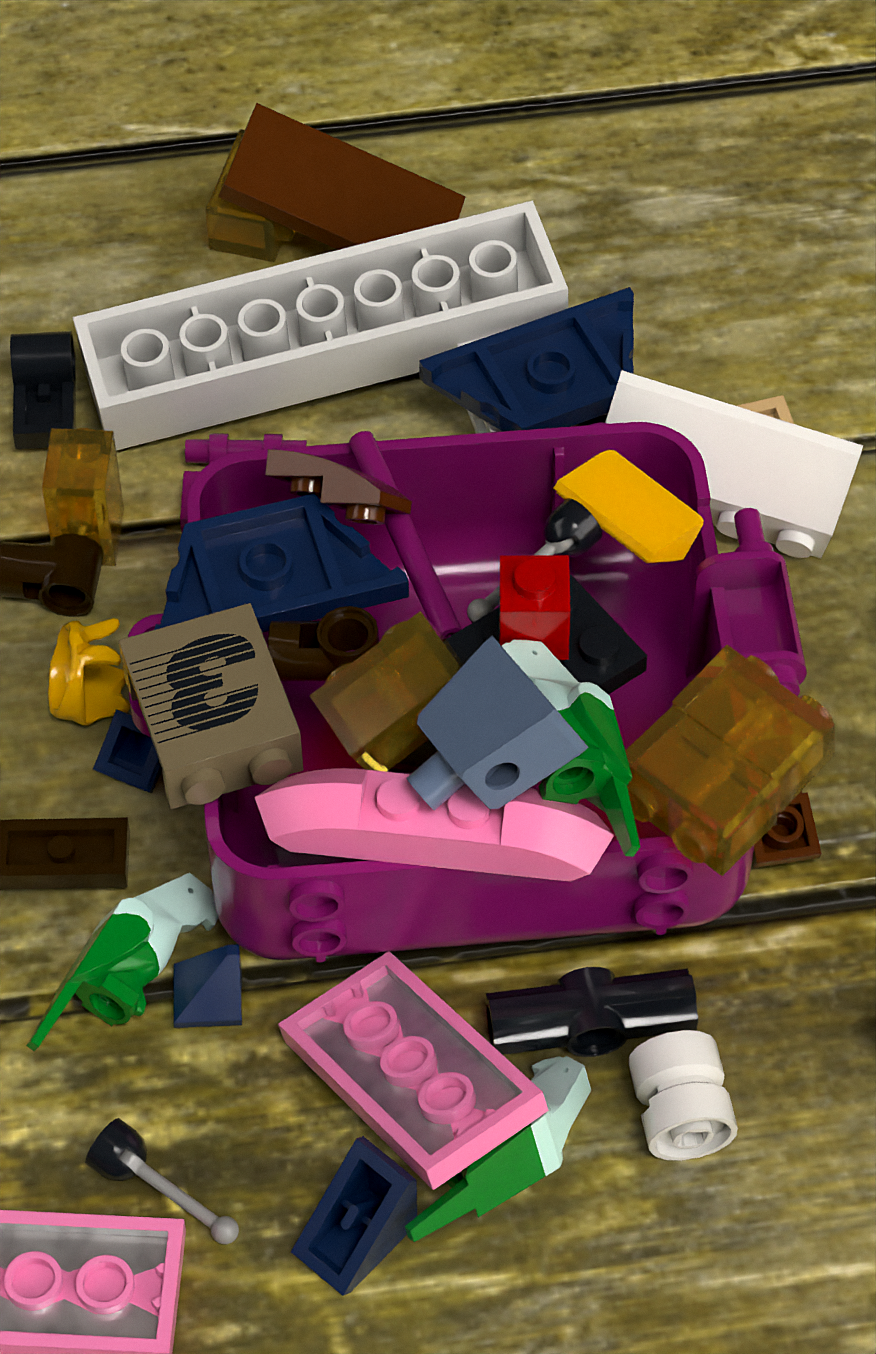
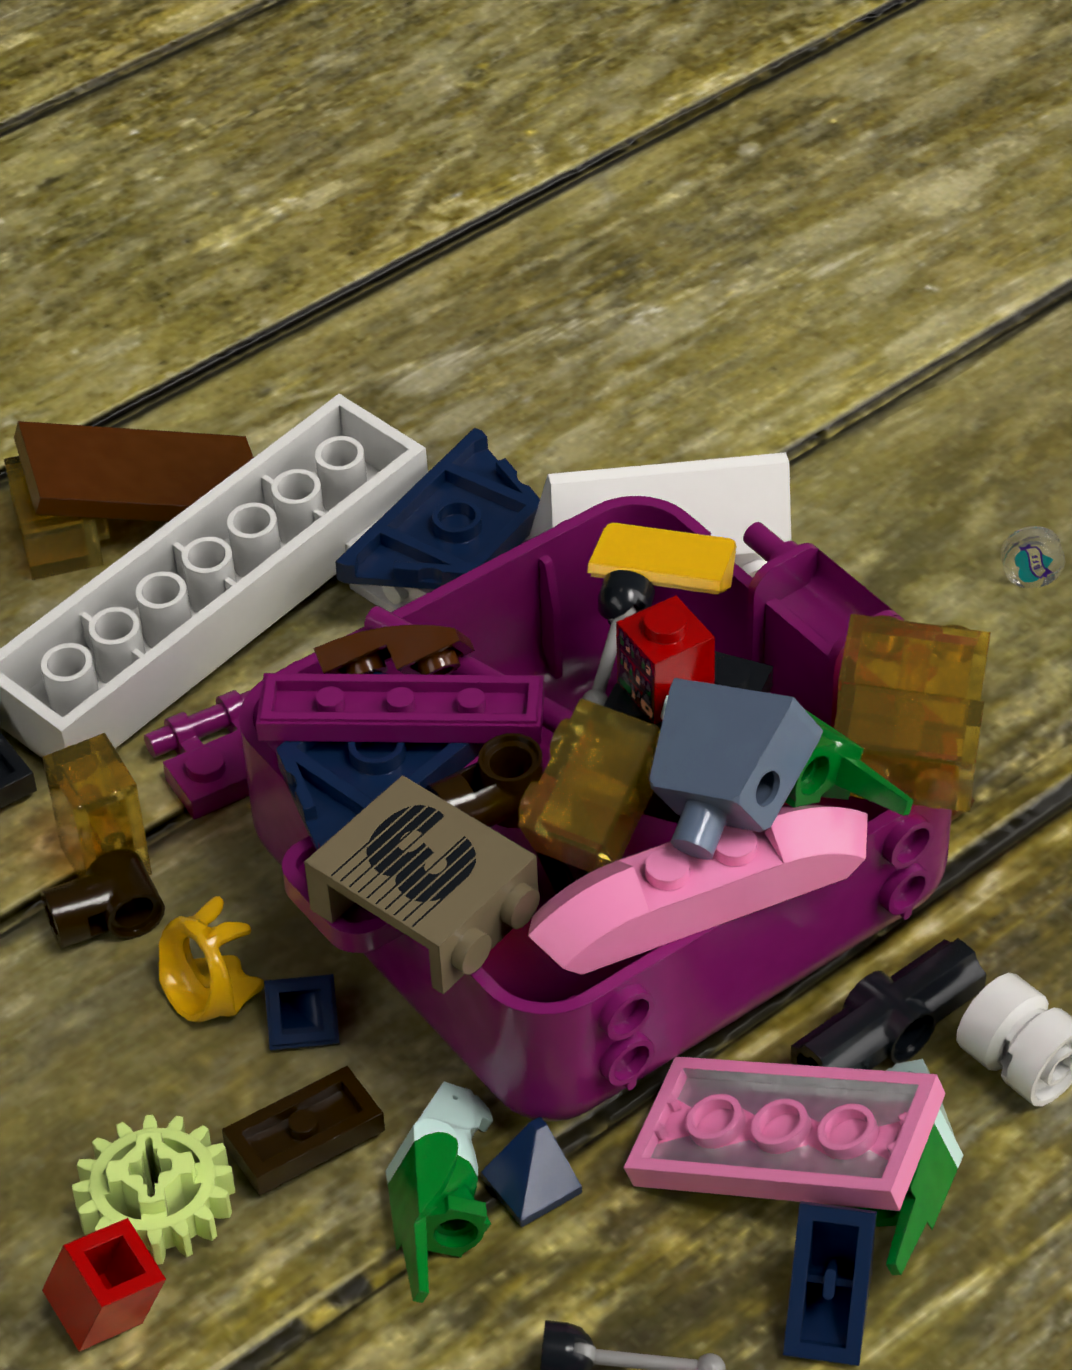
camera: 30 degrees left, 10 degrees down
none -> magenta tile [256,673,545,744]

